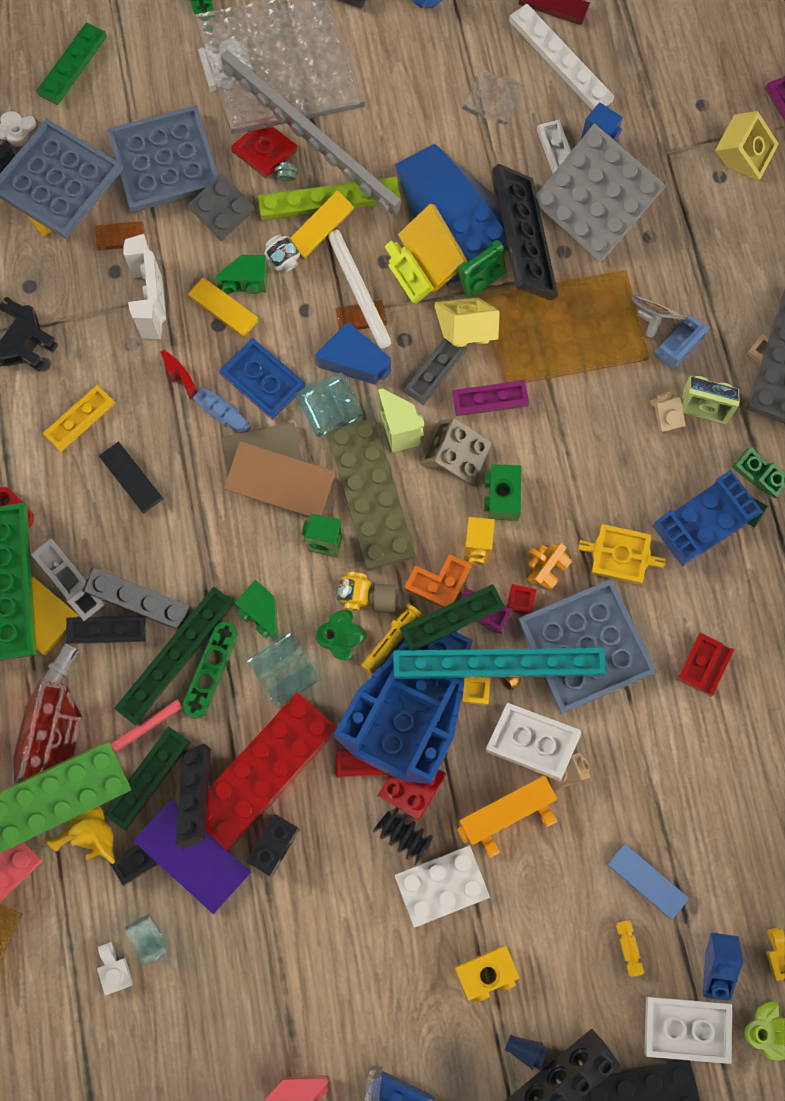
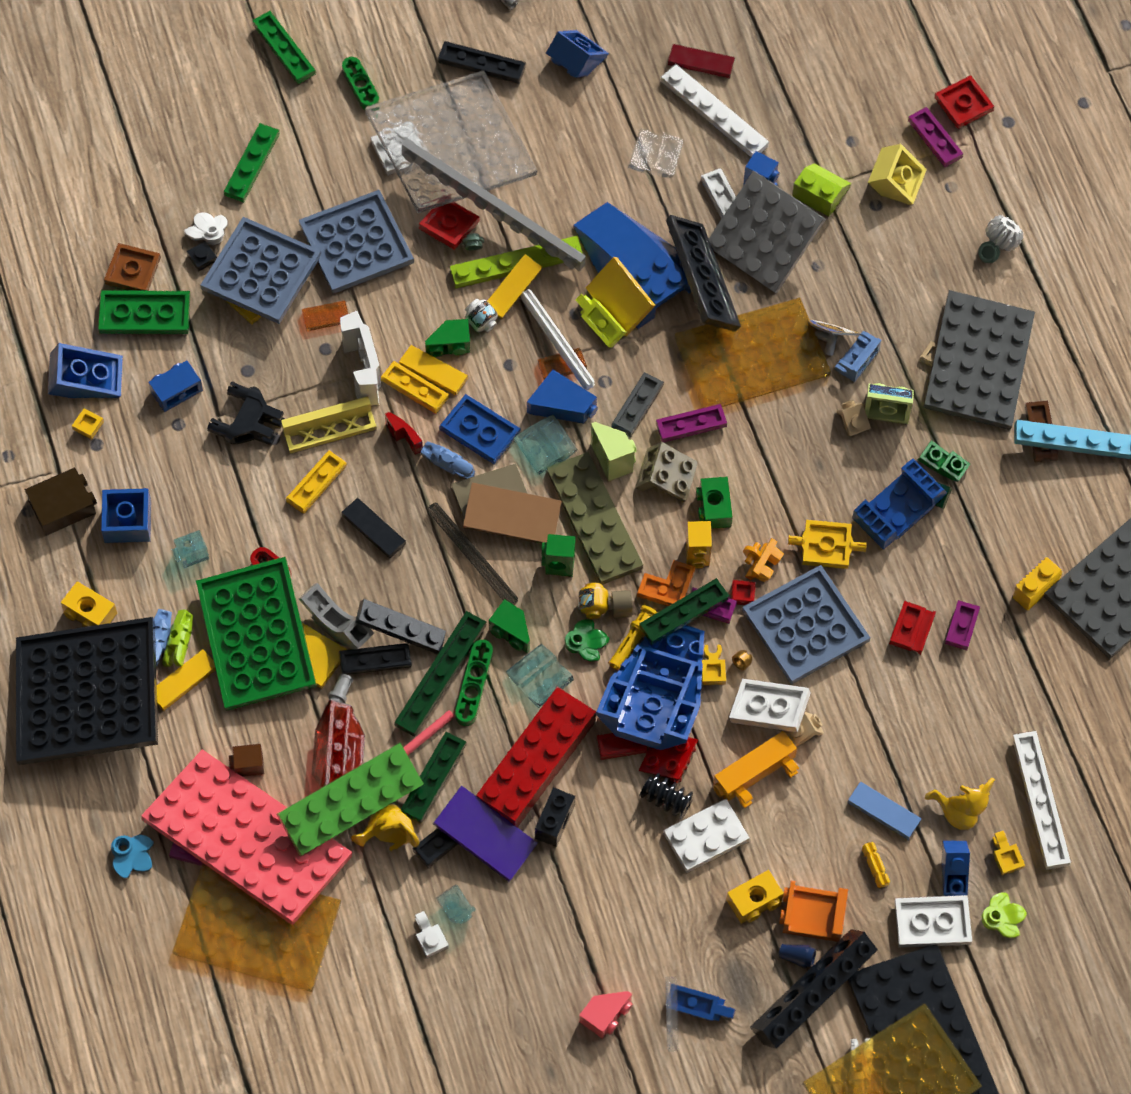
camera: 10 degrees left, 10 degrees down
black plate [175,744,211,850] -> none
dark grey plate [188,173,255,241] -> none
teal plate [393,648,606,679] -> none
light yellow slope [435,297,499,347] -> none
green plate [457,240,507,298] -> none
none -> light yellow fence [281,396,377,454]
none -> yellow tile [381,361,449,414]
none -> clear smoke axle [427,502,518,605]
none -> orange panel [779,880,848,942]
none -> lime slope [792,163,852,217]
none -> yellow piece [925,778,995,830]
none -> magenta plate [945,600,980,650]

